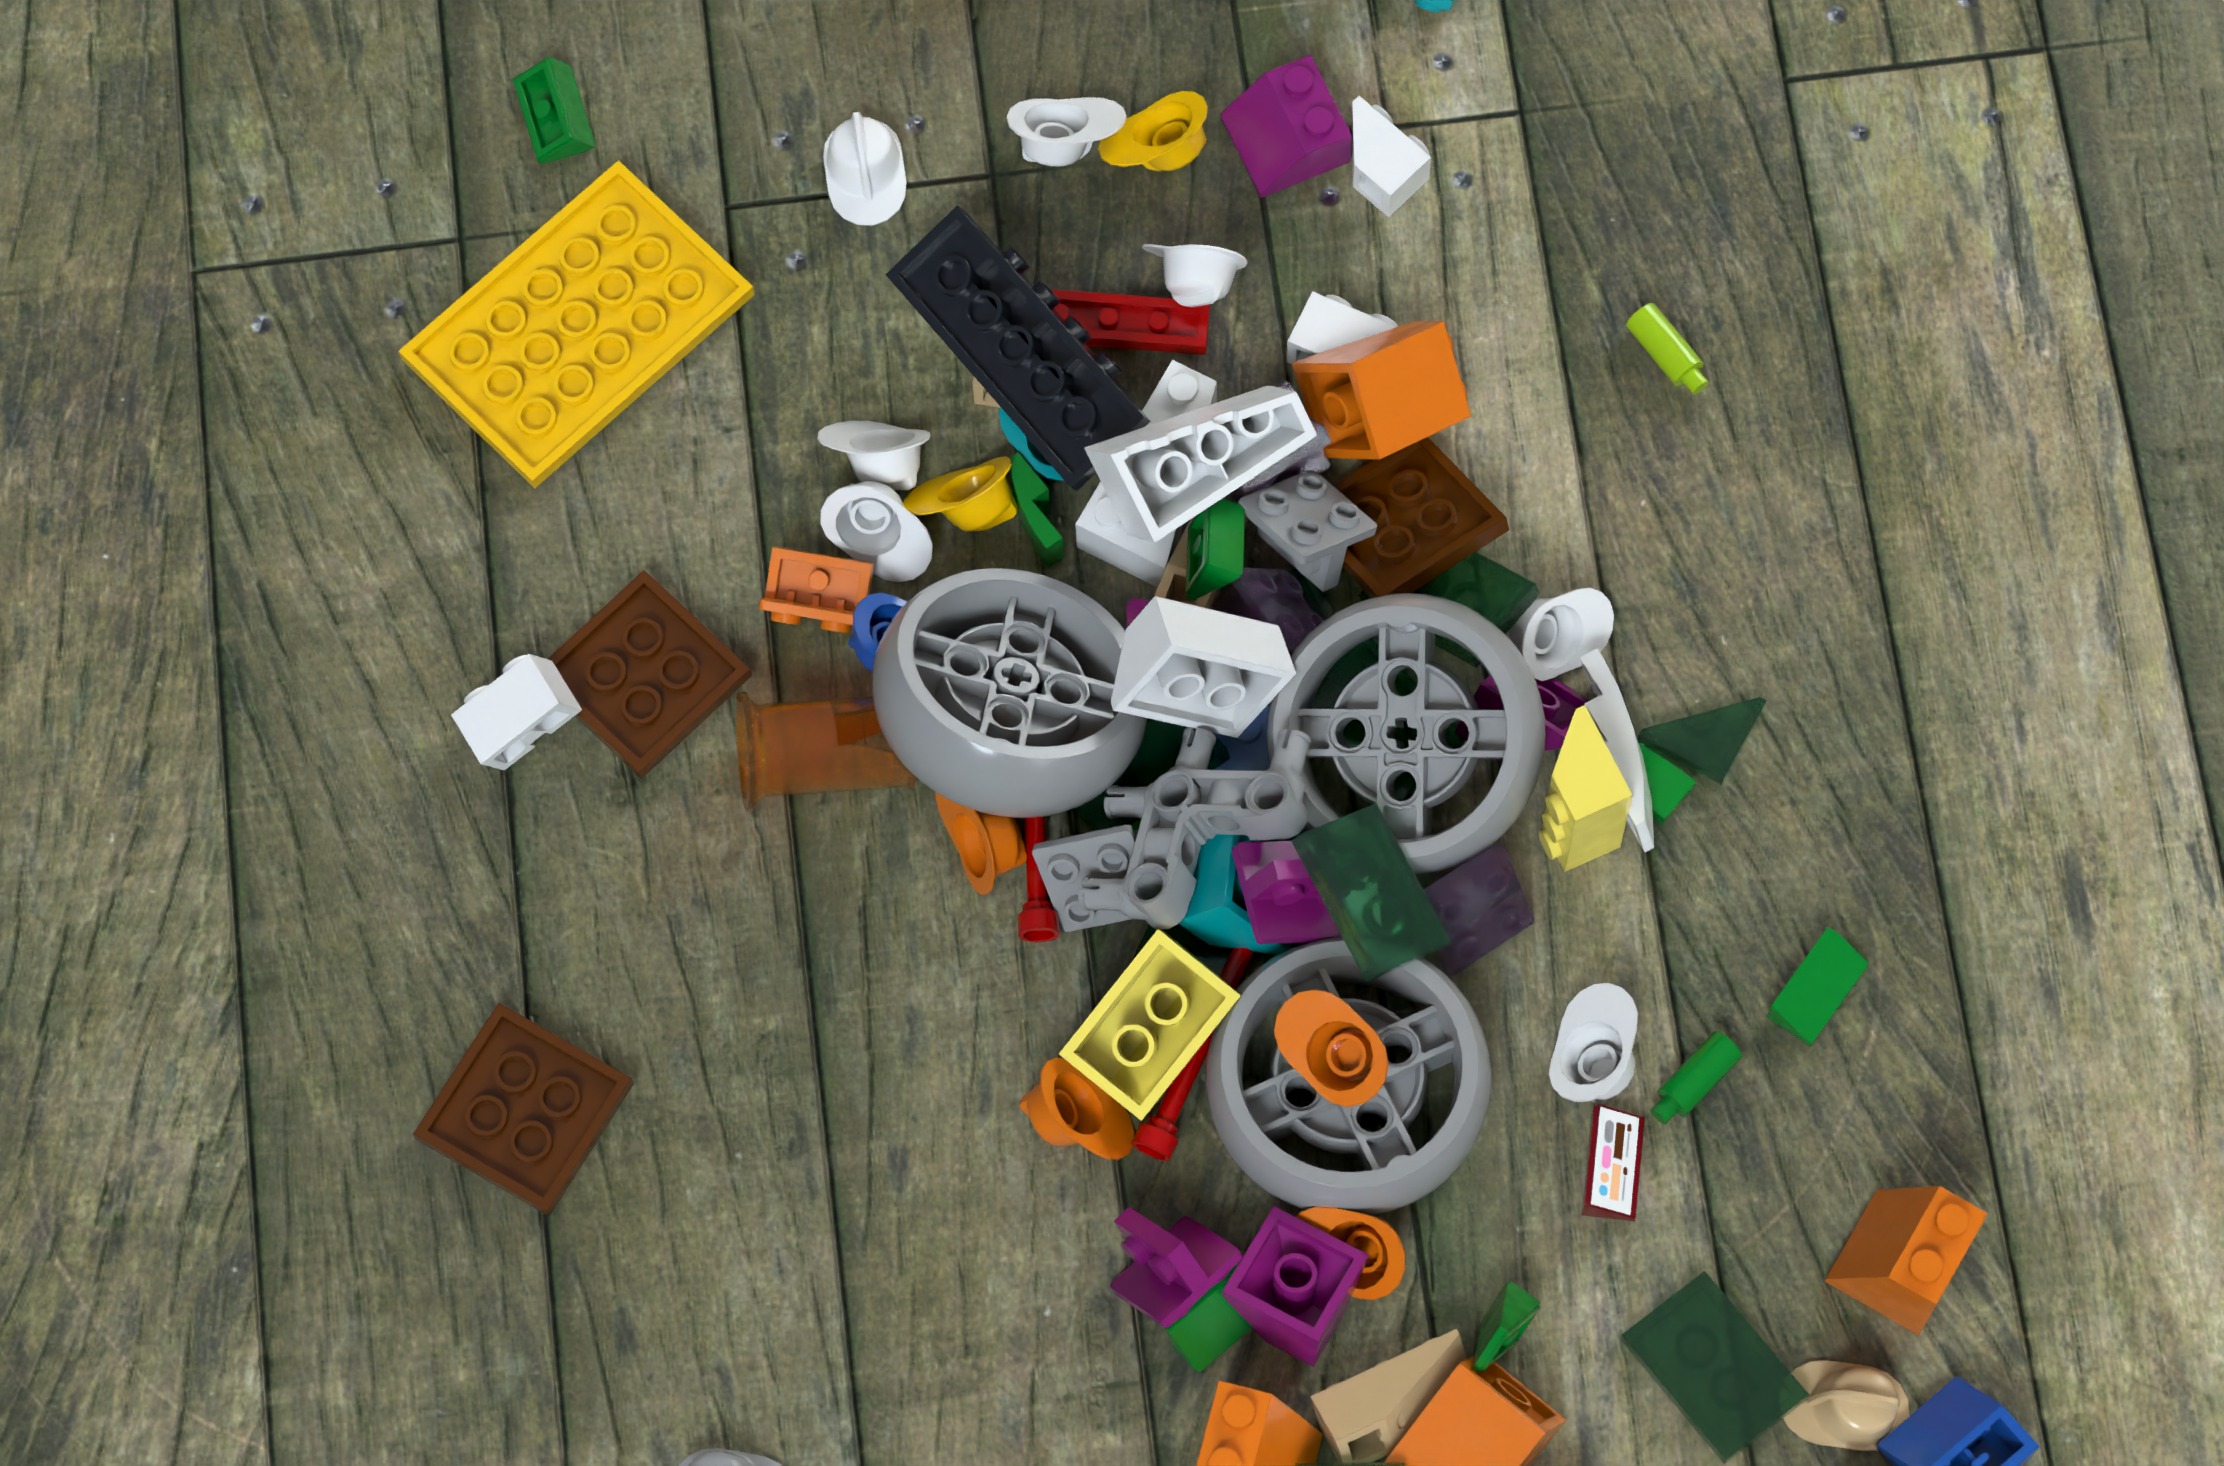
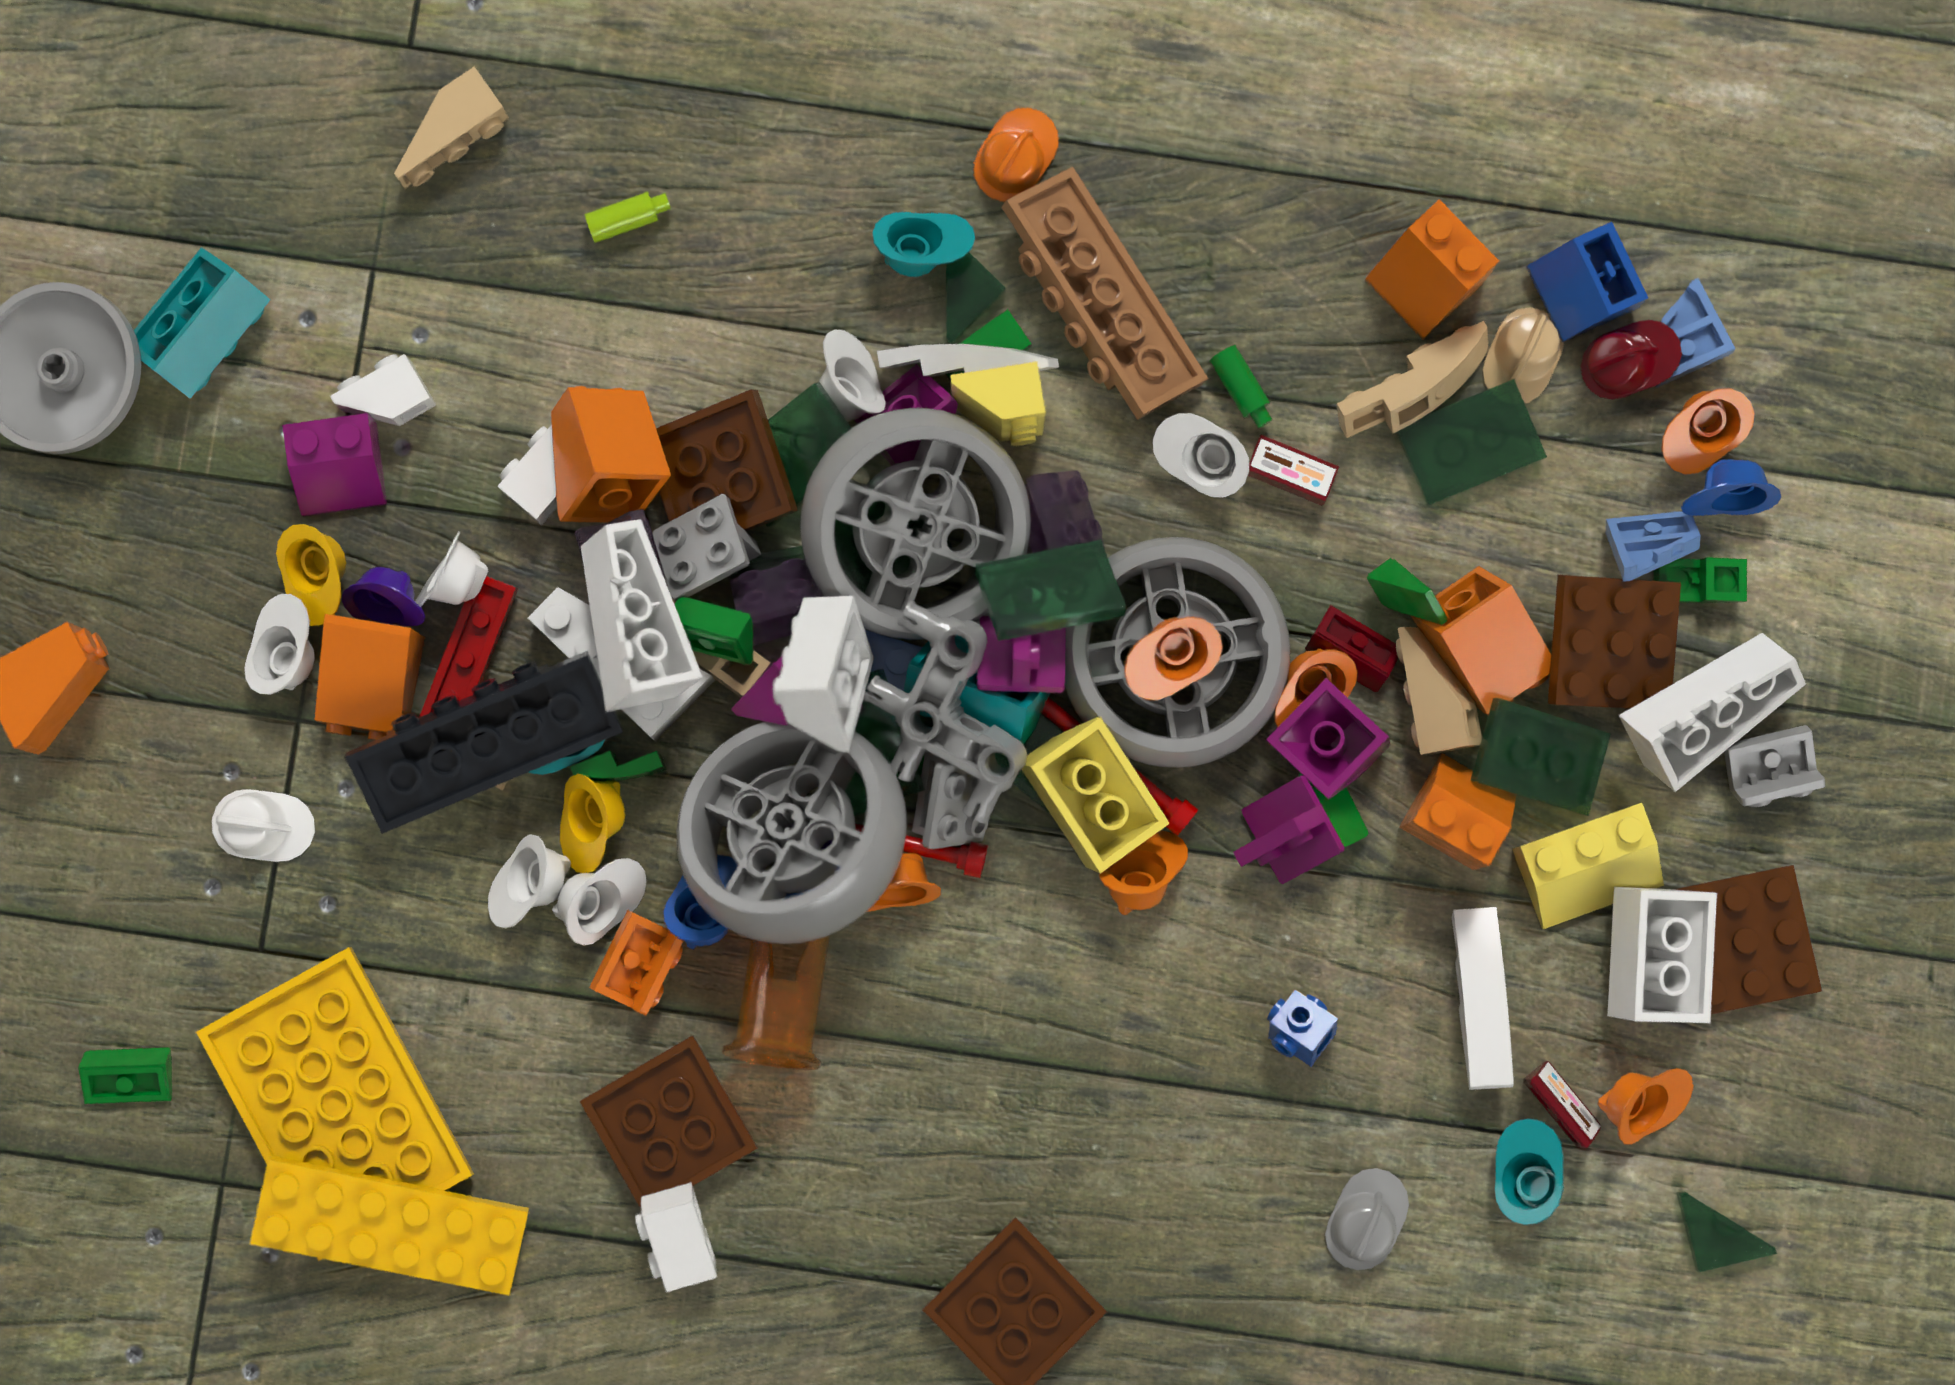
camera: 80 degrees left, 15 degrees up
green slope [1767,926,1869,1047] -> none
none -> yellow plate [250,1156,529,1296]
none -> orange slope [315,614,425,741]
none -> dark purple piece [341,567,425,627]
none -> tan slope [394,66,508,189]
none -> teal piece [872,212,975,277]
none -> orange piece [974,108,1058,202]
none -> medium nougat plate [1002,167,1209,420]
none -> brick [1267,990,1338,1067]
none -> dark red slope [1305,605,1398,692]
none -> tan slope [1337,321,1489,438]

